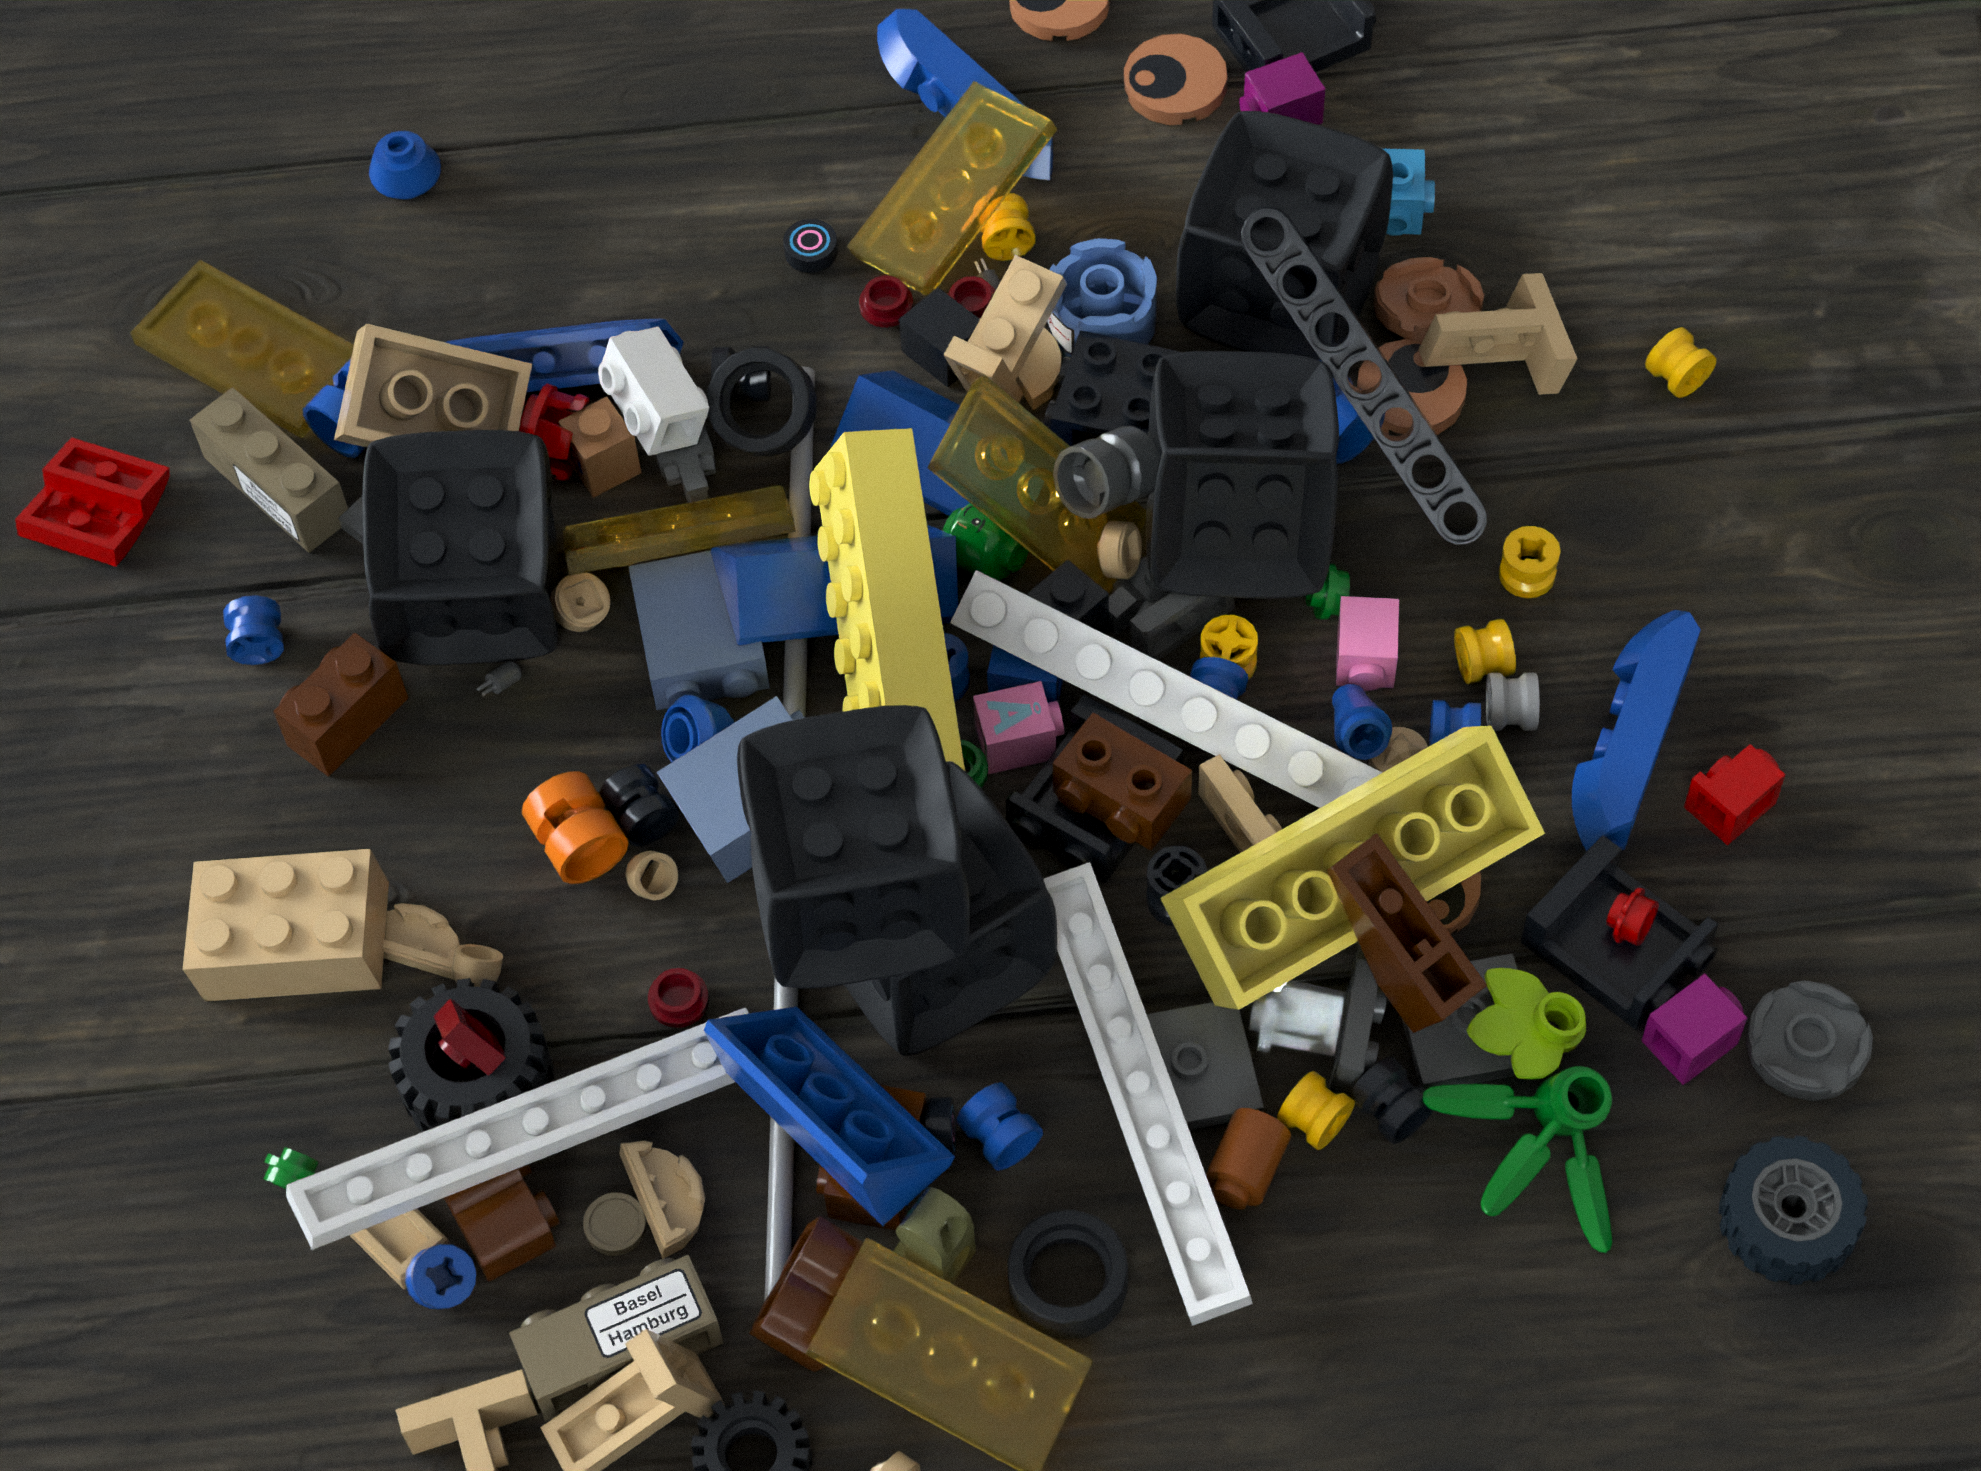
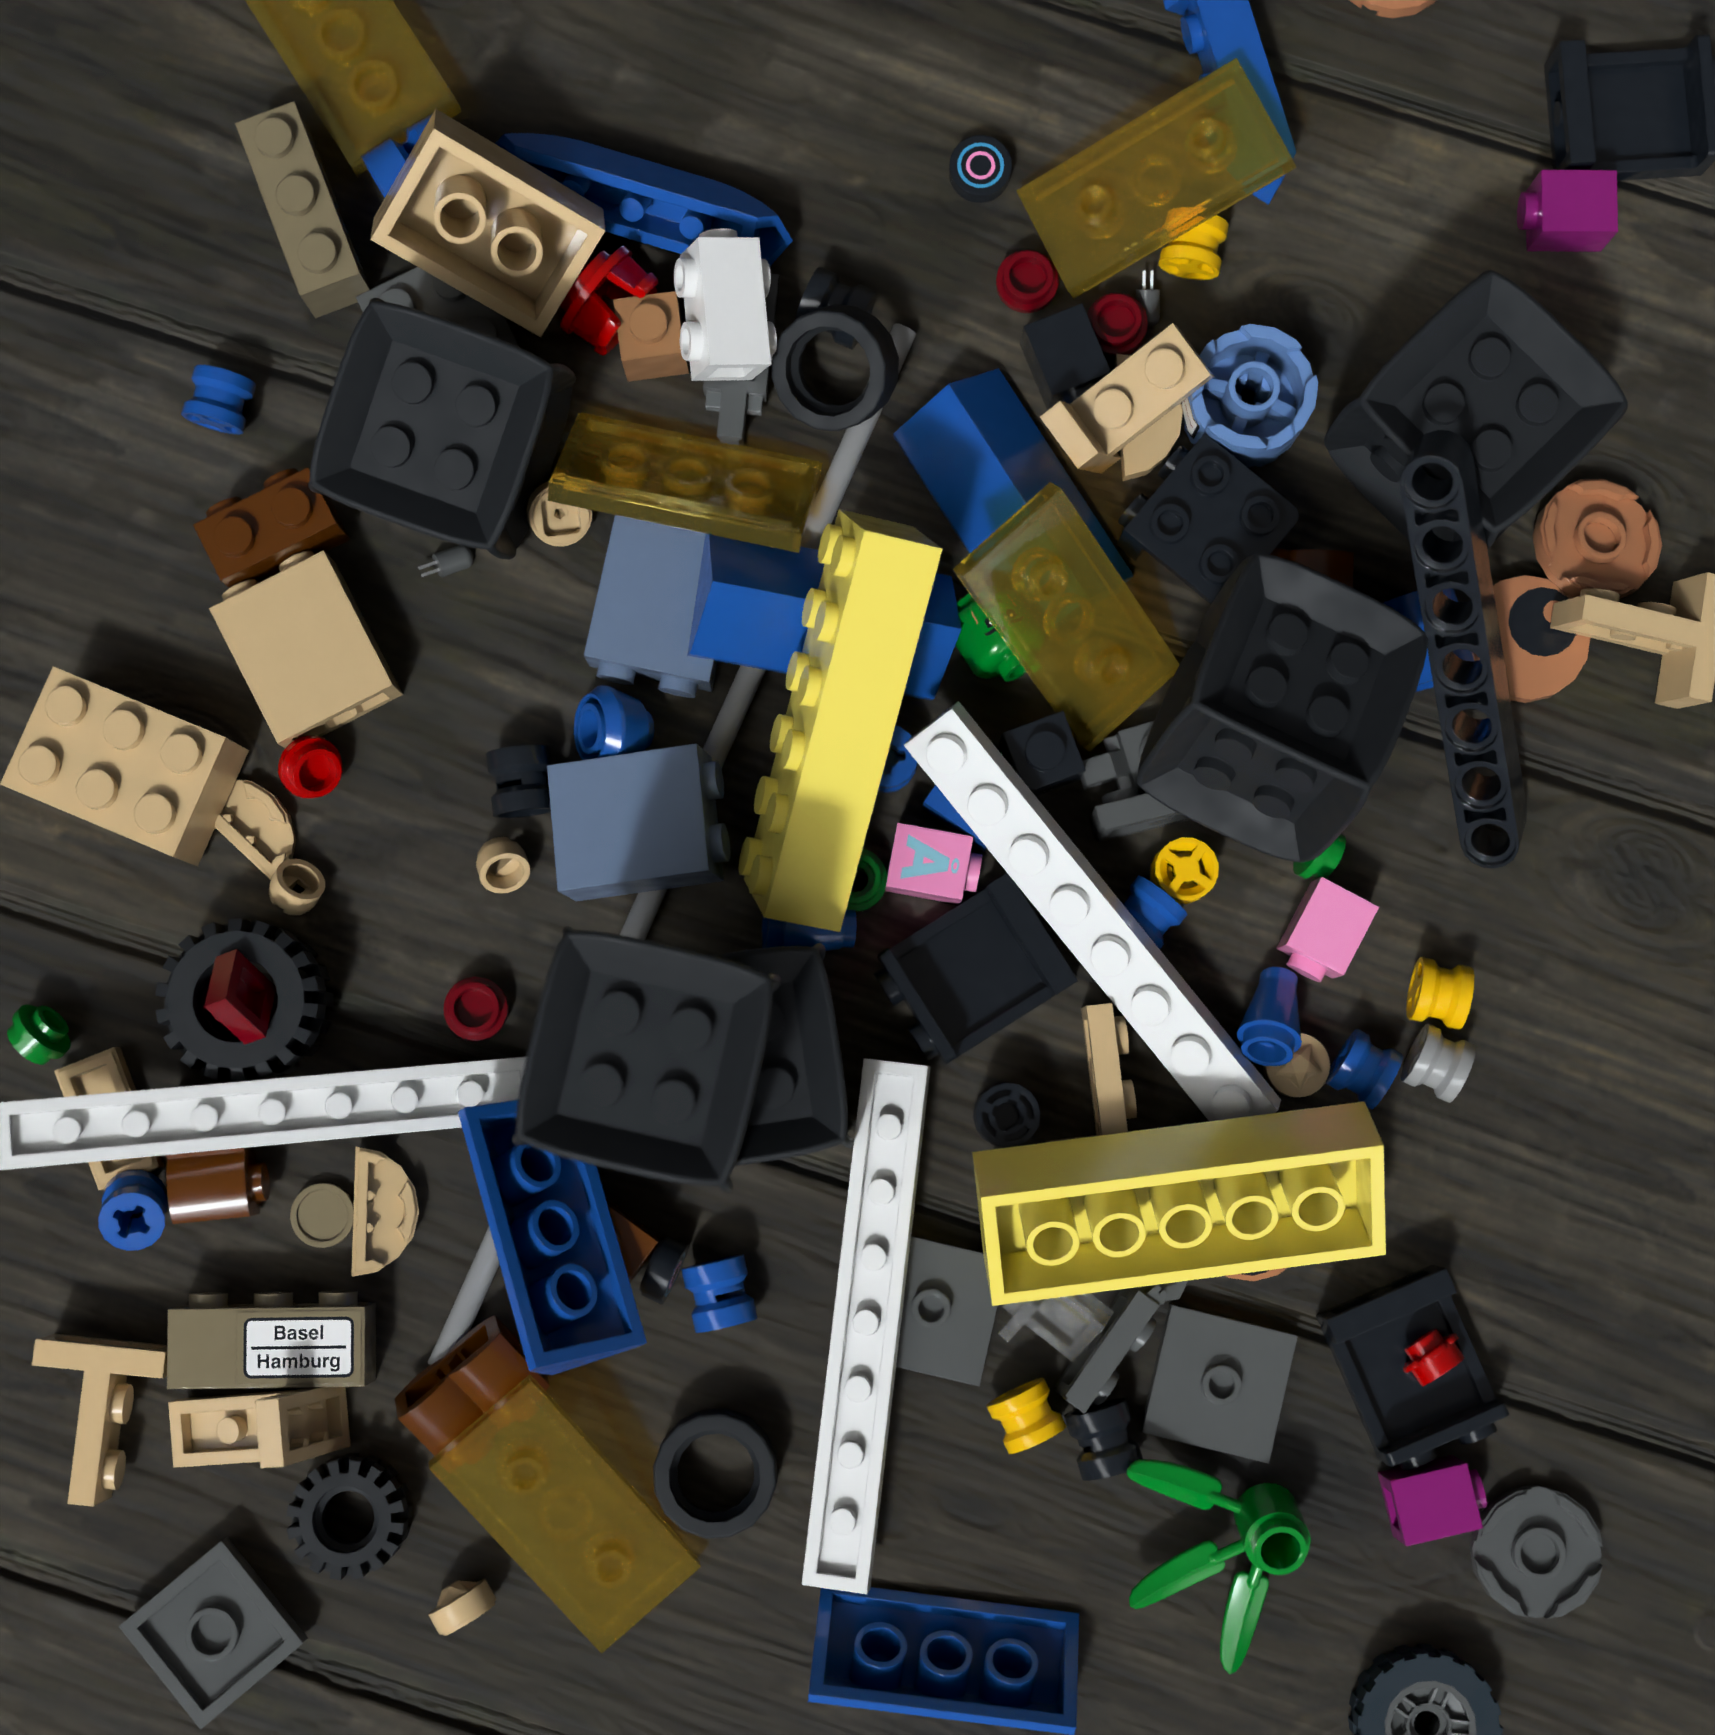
camera: 20 degrees right, 25 degrees up
red slope [15,437,170,567] -> none
orange wheel [522,771,629,884] -> none
olive leg [891,1187,976,1296] -> none
reddish brown brick [1052,713,1192,851] -> none
dark grey wheel [1053,426,1161,518] -> none
tan tile [1097,521,1142,579] -> none
nougat tile [1124,34,1227,125] -> none
dark orange brick [1205,1108,1291,1210] -> none
reddish brown slope [1327,833,1487,1033] -> none
dark azure brick [1383,149,1435,236] -> none
lime plate [1466,968,1586,1080] -> none
yellow wheel [1499,526,1561,598] -> none
blue brick [1572,610,1701,851] -> none
red brick [1684,744,1786,846] -> none
none -> tan brick [209,550,403,748]
none -> red plate [278,735,342,798]
none -> blue slope [808,1587,1079,1735]

